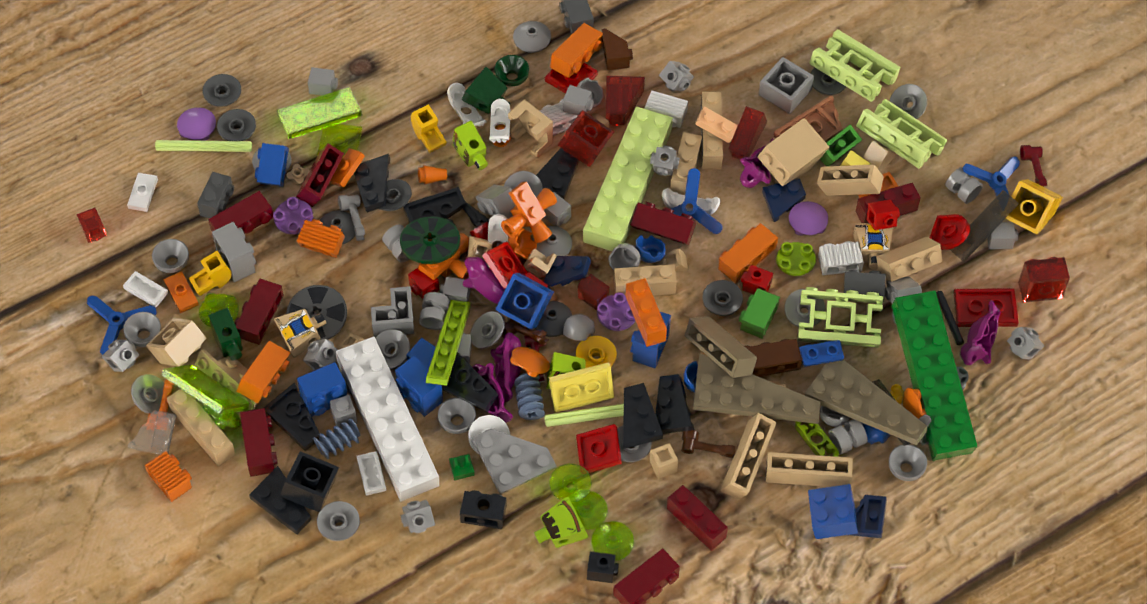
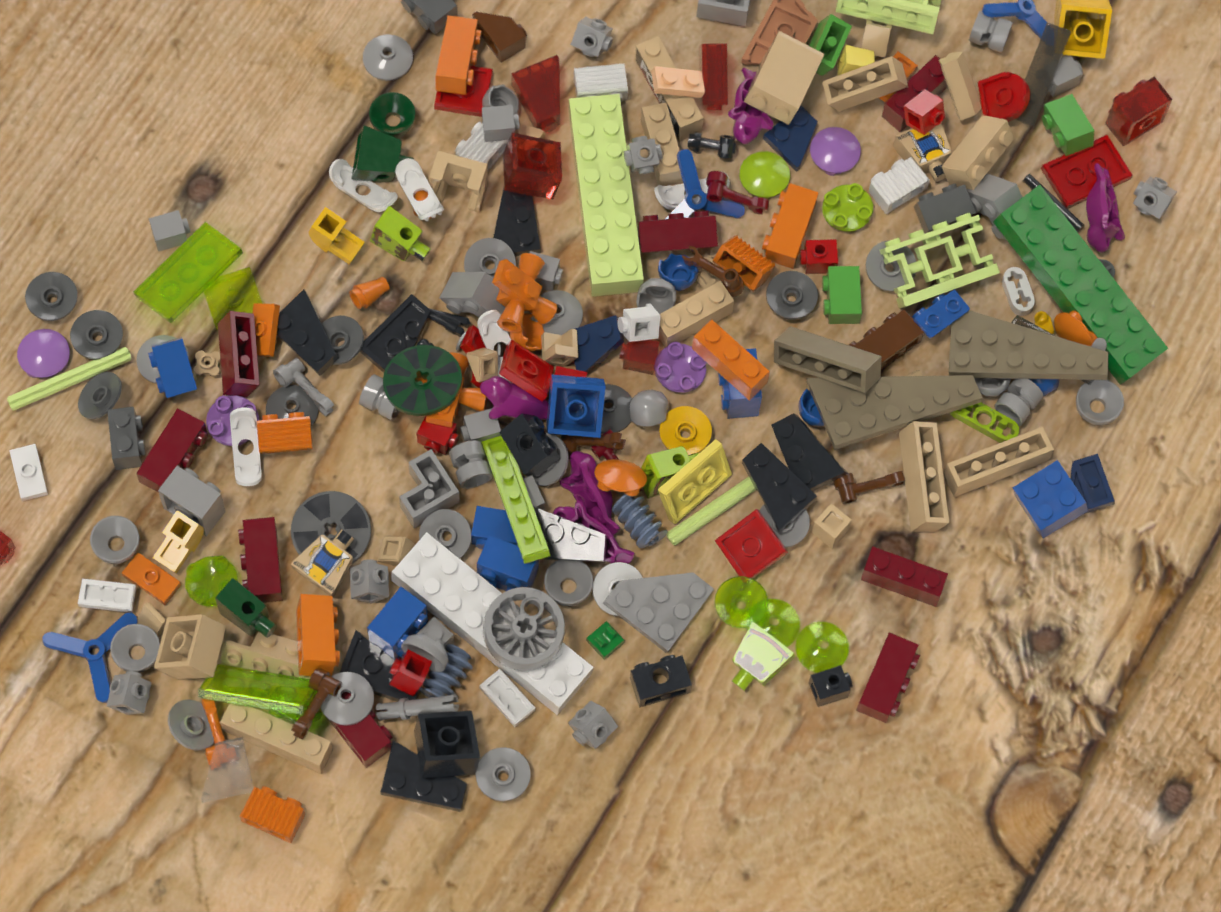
camera: 30 degrees left, 10 degrees up
none -> dark grey dish [78,372,122,419]
none -> tan slope [137,603,166,637]
none -> white piece [230,408,262,486]
none -> reddish brown brick [291,668,342,740]
none -> light grey dish [321,672,374,725]
none -> light grey pin [376,694,459,721]
none -> red brick [389,649,432,696]
none -> light grey piece [401,632,448,672]
none -> light grey piece [483,587,565,671]
none -> black brick [499,413,560,477]
none -> white brick [618,304,660,342]
none -> reddish brown brick [682,246,744,297]
none -> black bar [687,132,737,158]
none -> dark red brick [706,171,769,215]
none -> orange brick [712,235,776,292]
none -> lime dish [739,151,790,200]
none -> tan piece [939,52,981,120]
none -> white beam [1002,267,1035,316]
none -> bright green brick [1042,94,1095,156]

